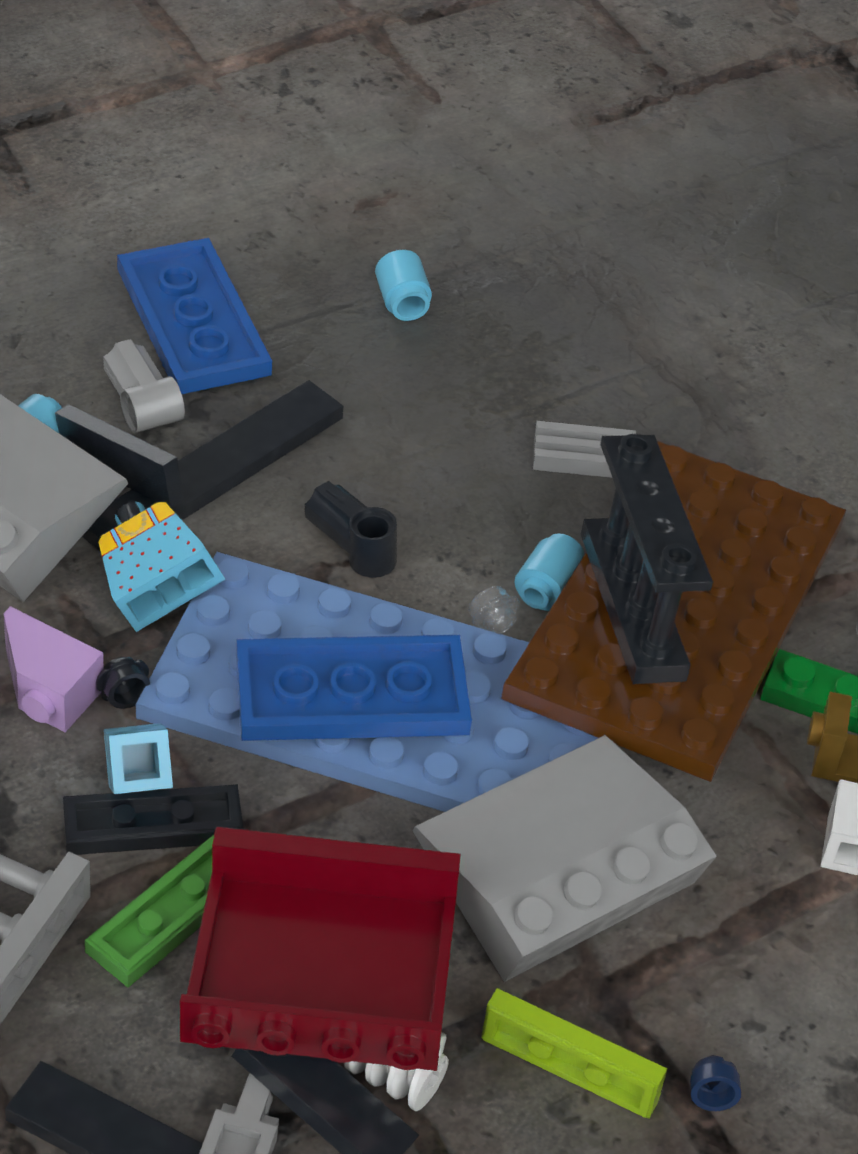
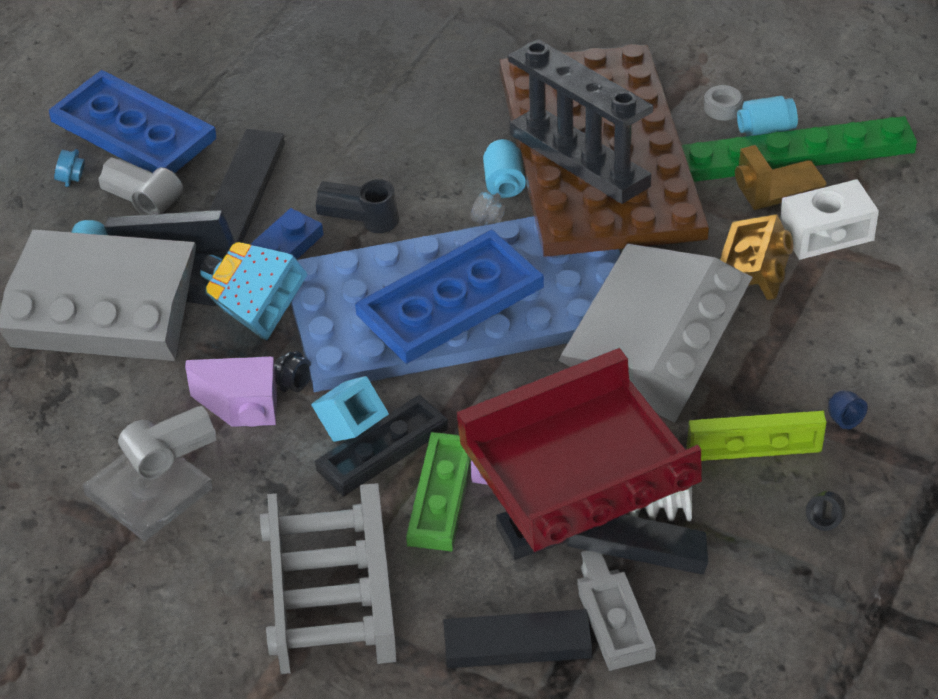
camera: 25 degrees left, 0 degrees up
medium azure brick [375,250,432,321] -> none
light grey tile [533,421,636,478] -> none
none -> dark azure plate [54,149,85,187]
none -> blue plate [250,208,323,260]
none -> pearl gold bracket [720,214,793,300]

